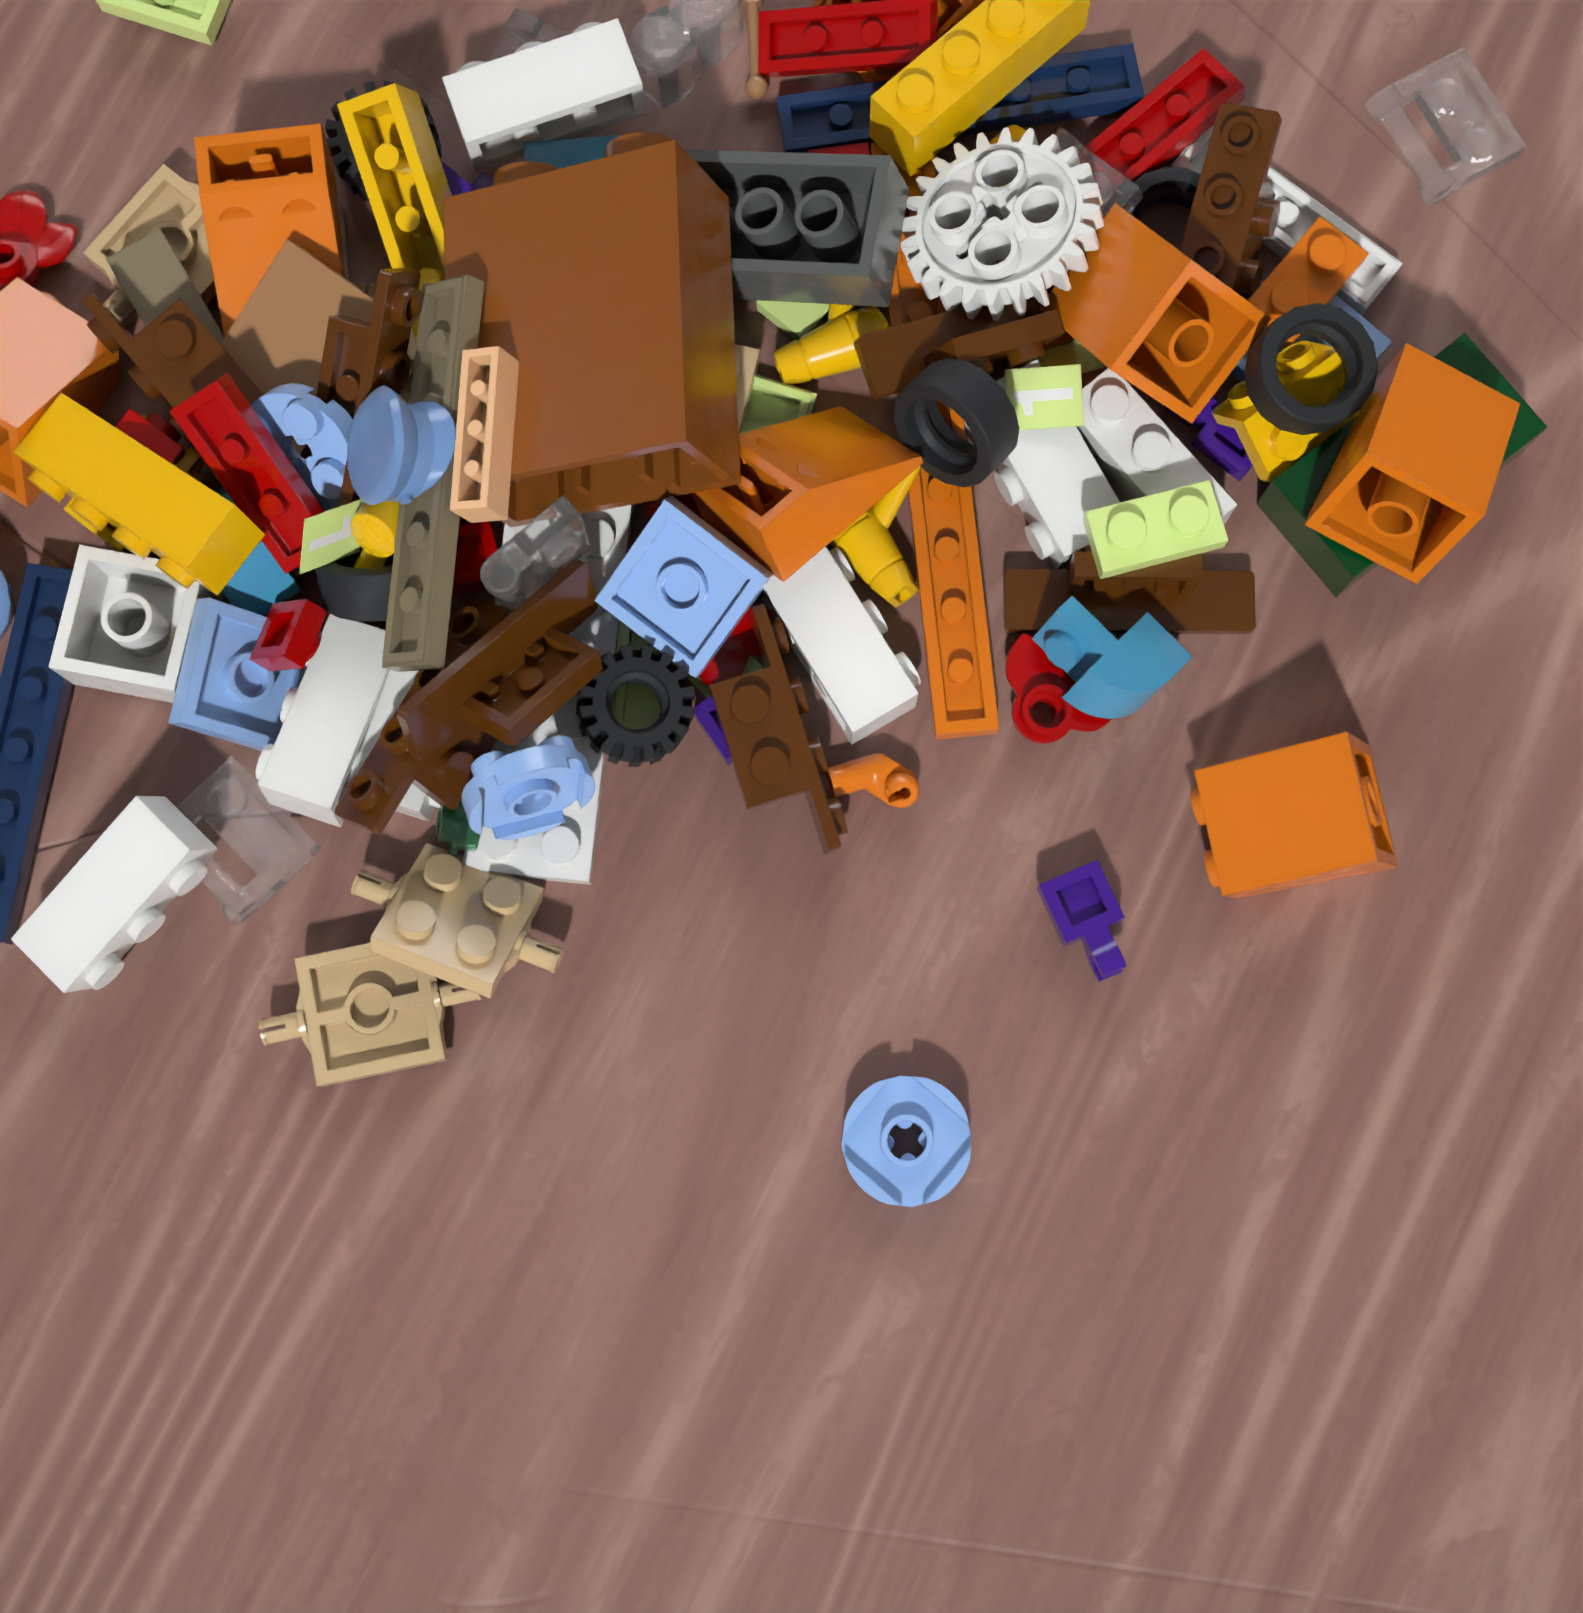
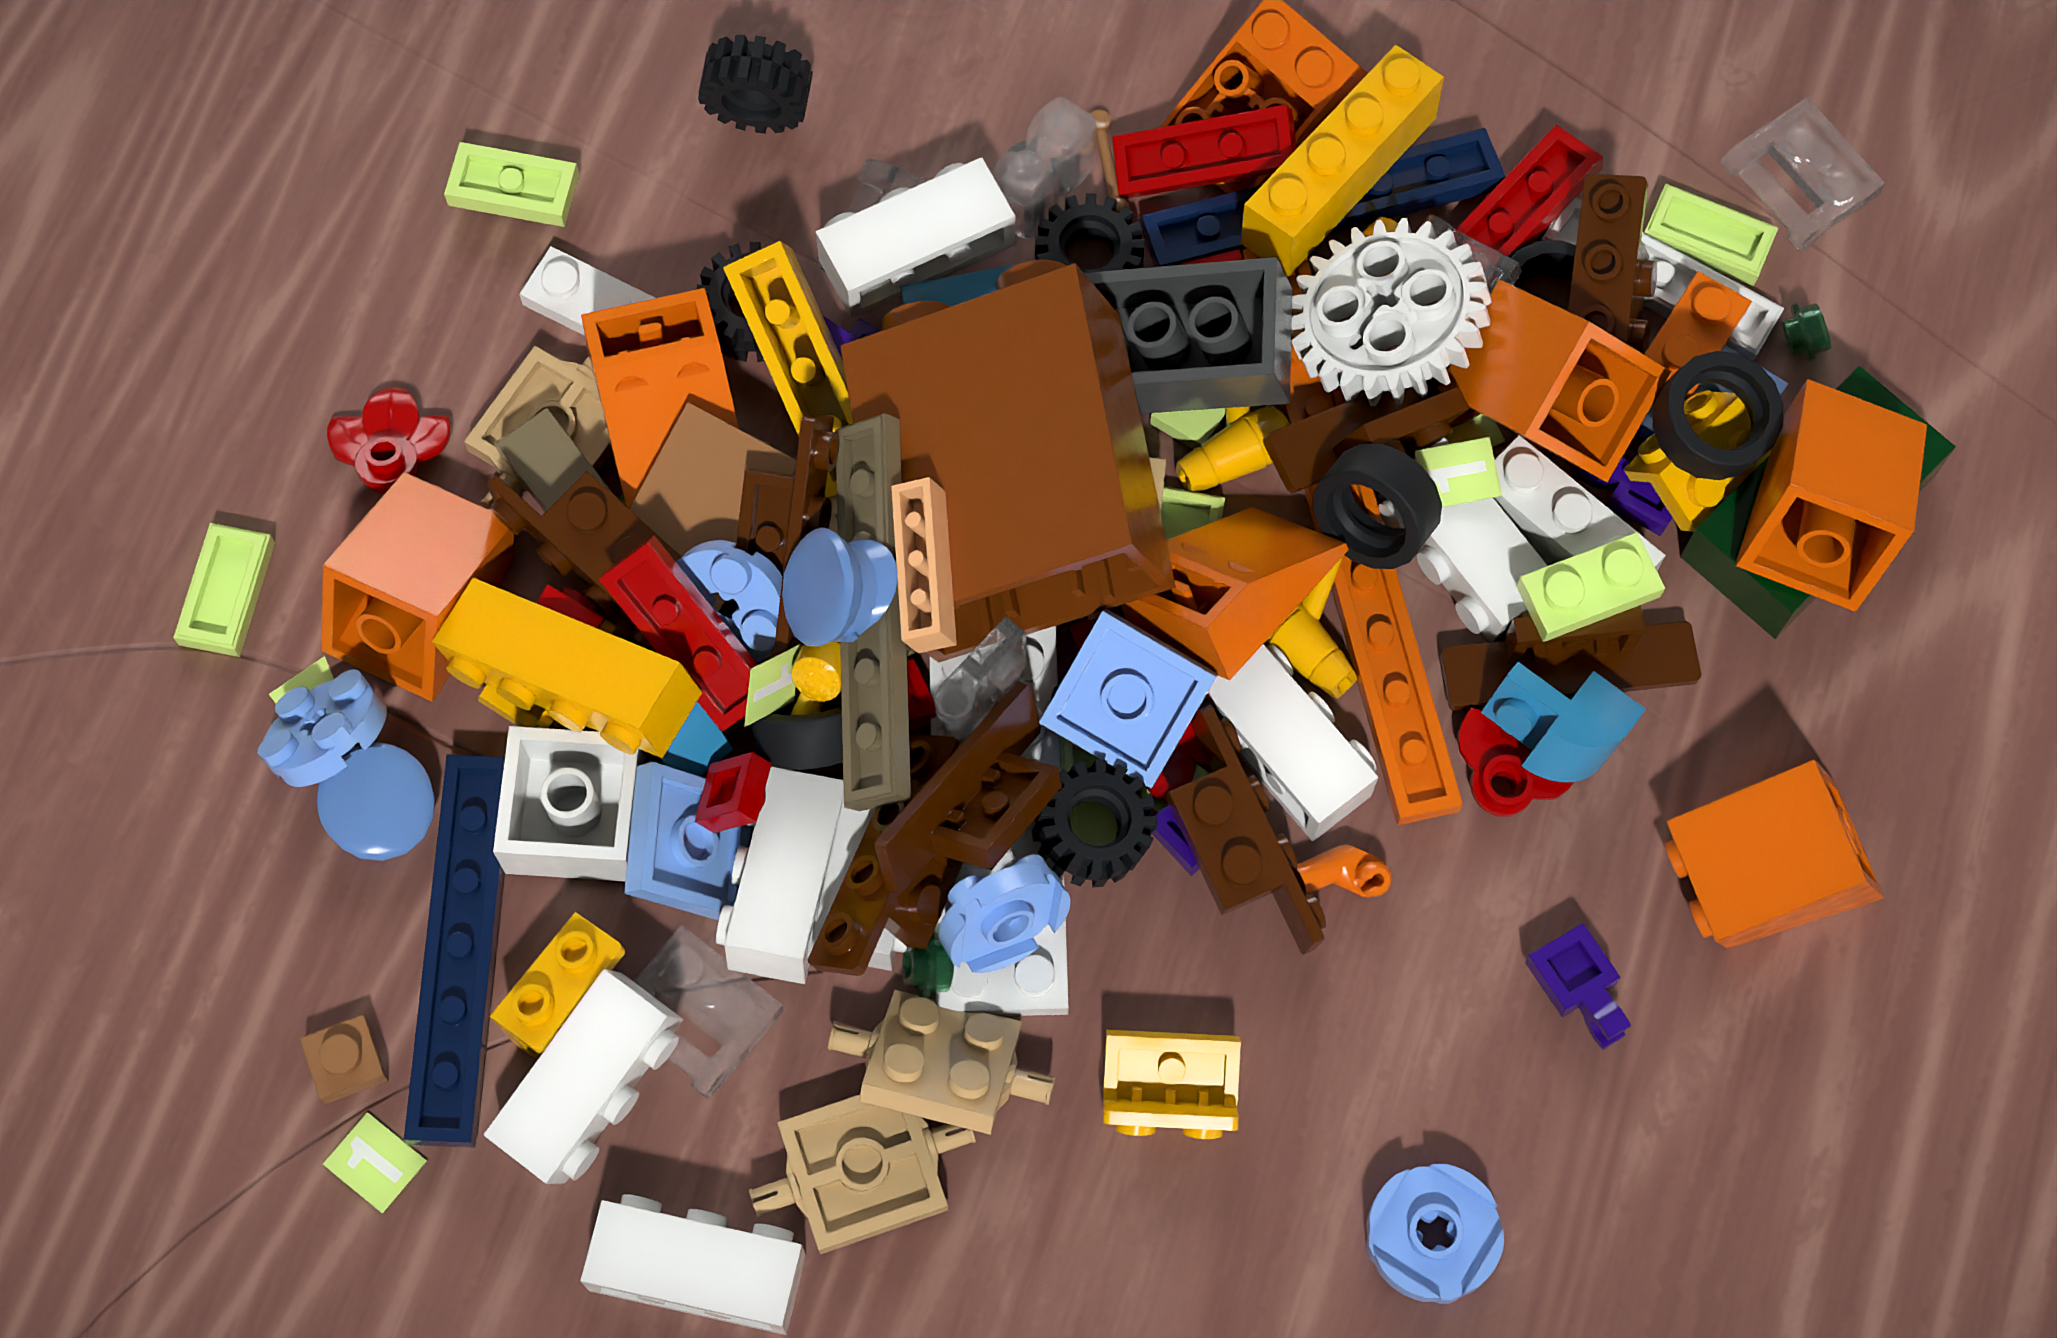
camera: 10 degrees left, 10 degrees down
none -> yellow bracket [489,912,625,1059]
none -> white plate [519,246,655,336]
none -> white brick [580,1194,806,1335]
none -> black tyre [1035,193,1145,273]
none -> yellow bracket [1103,1029,1241,1139]
none -> yellowish green tile [1644,184,1778,287]
none -> clear green plate [1782,303,1831,361]

